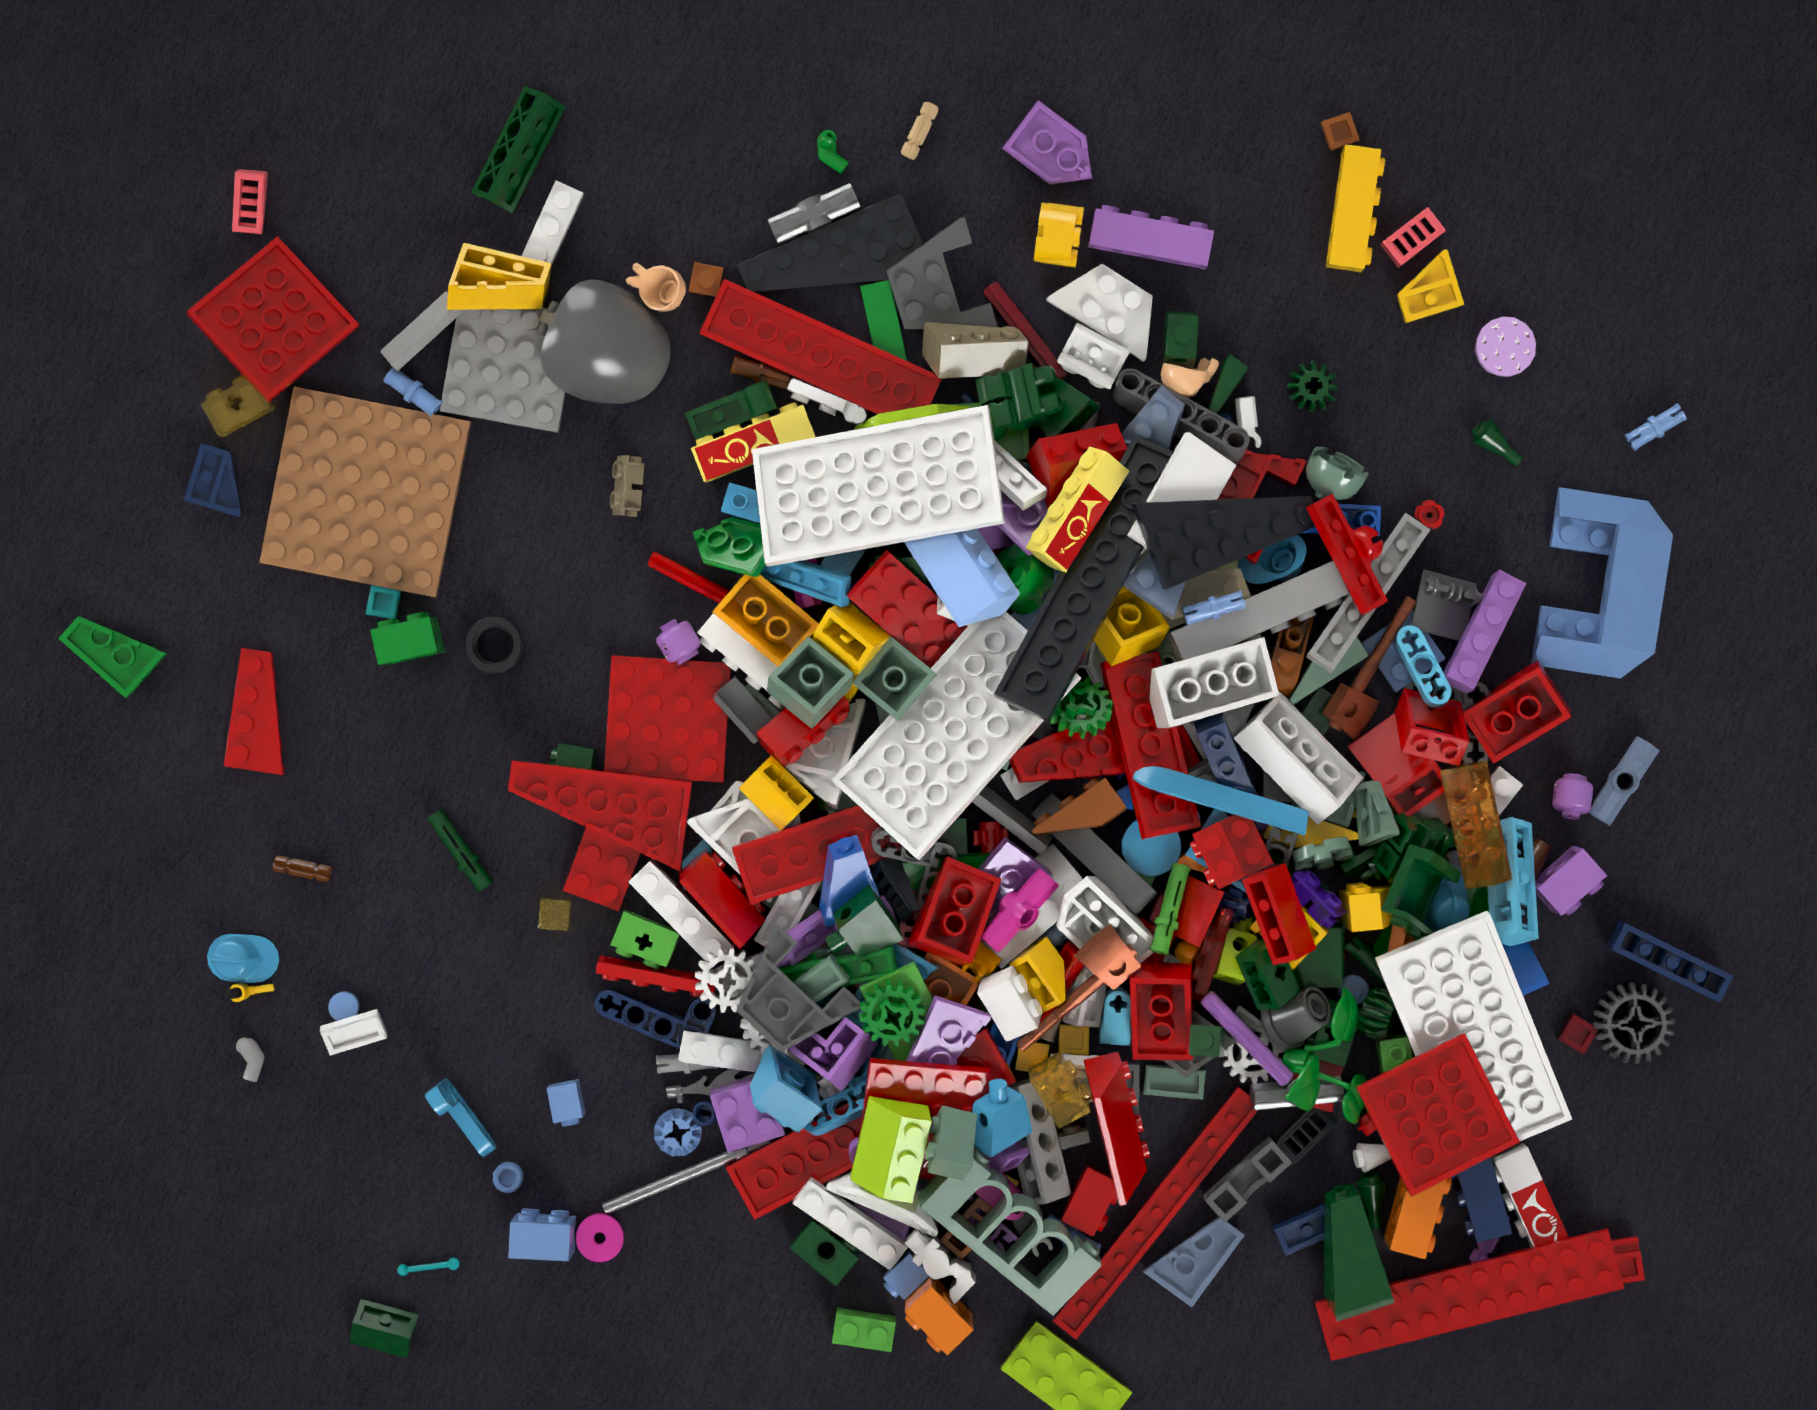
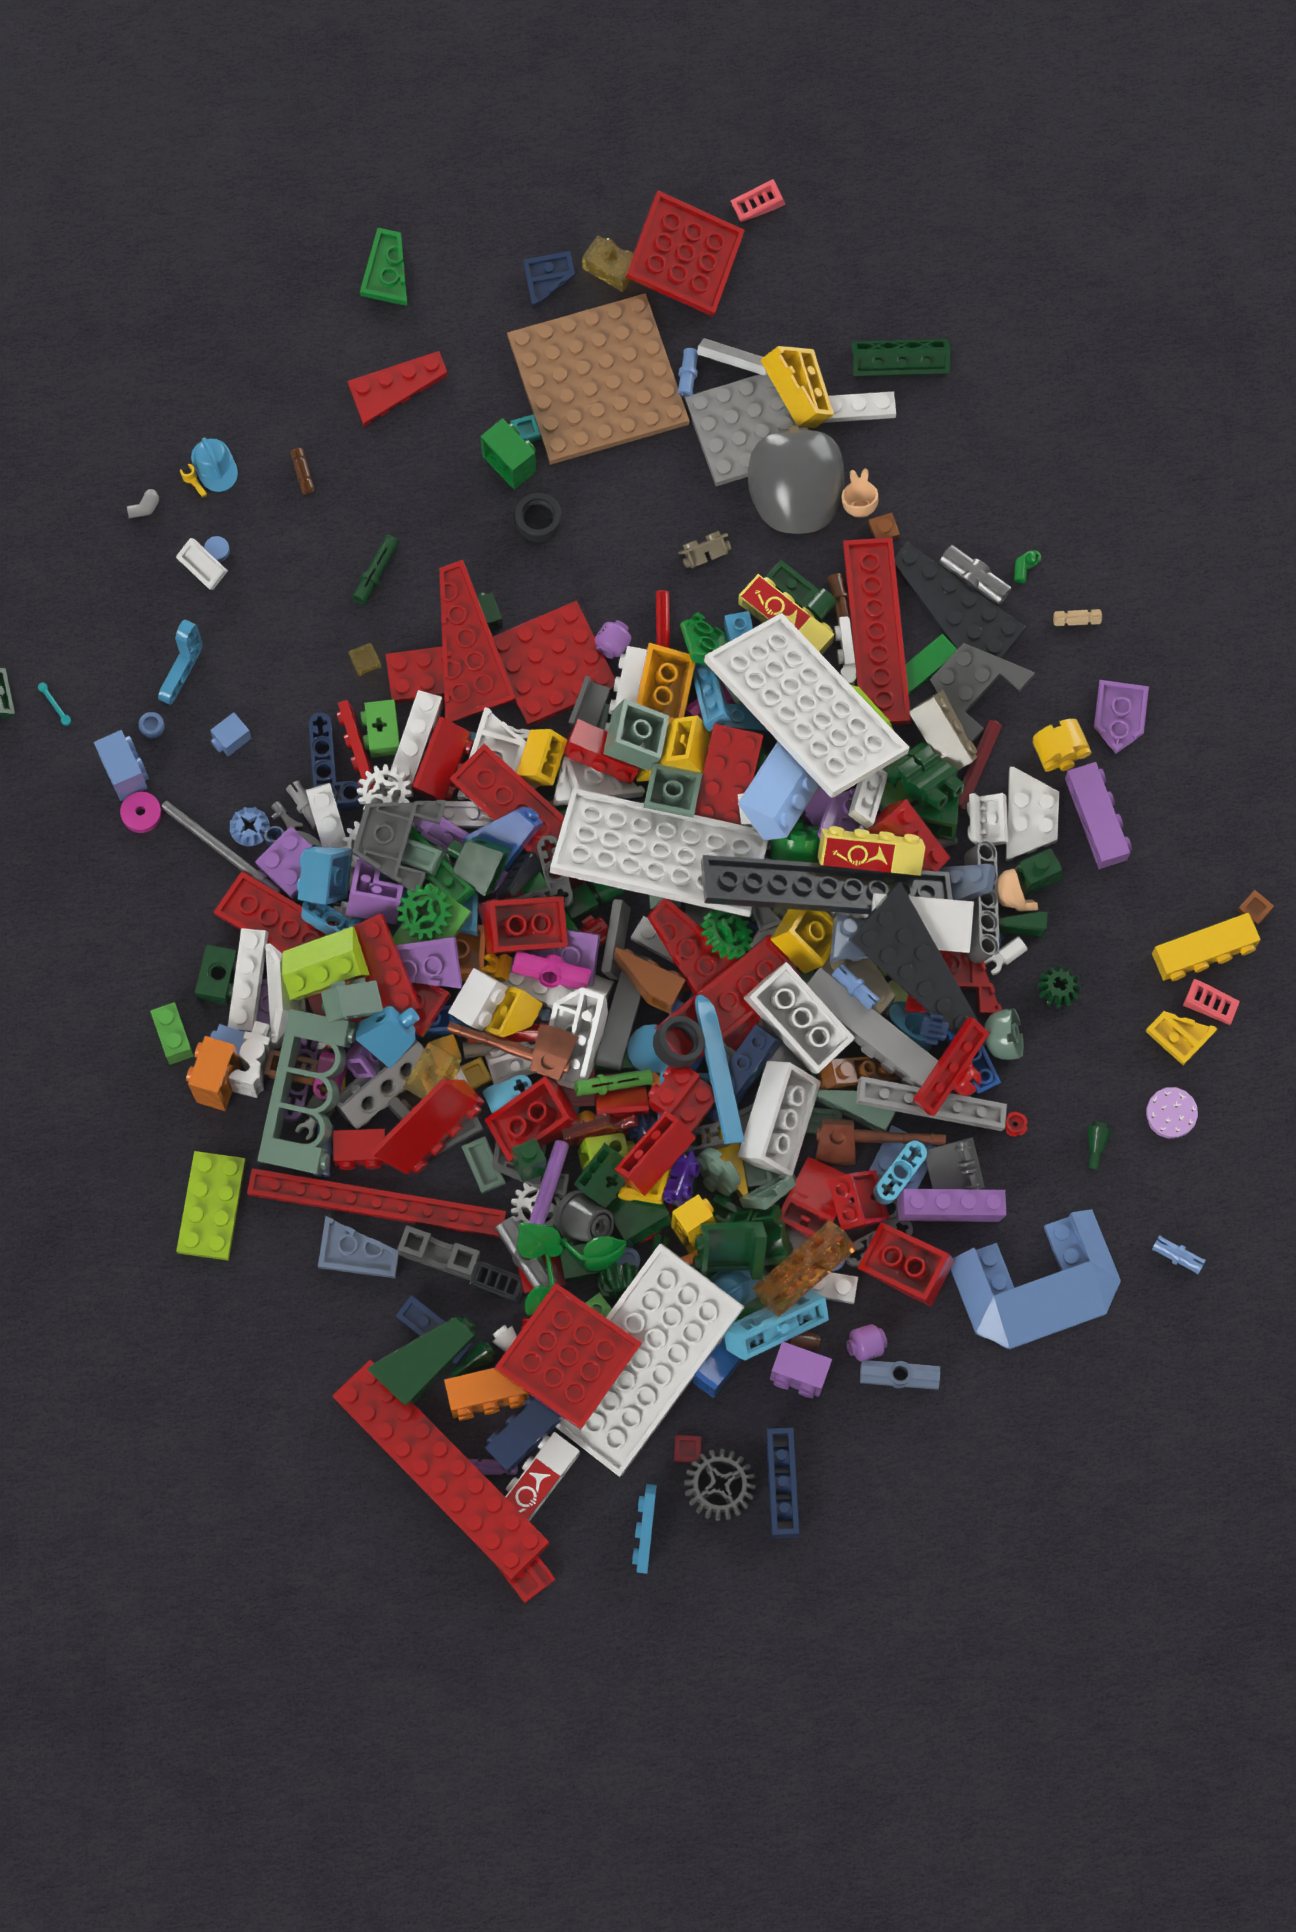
camera: 60 degrees right, 15 degrees down
none -> dark azure wing [632,1484,657,1574]
none -> black tyre [653,1016,705,1068]
none -> dark blue gear [919,1013,949,1045]

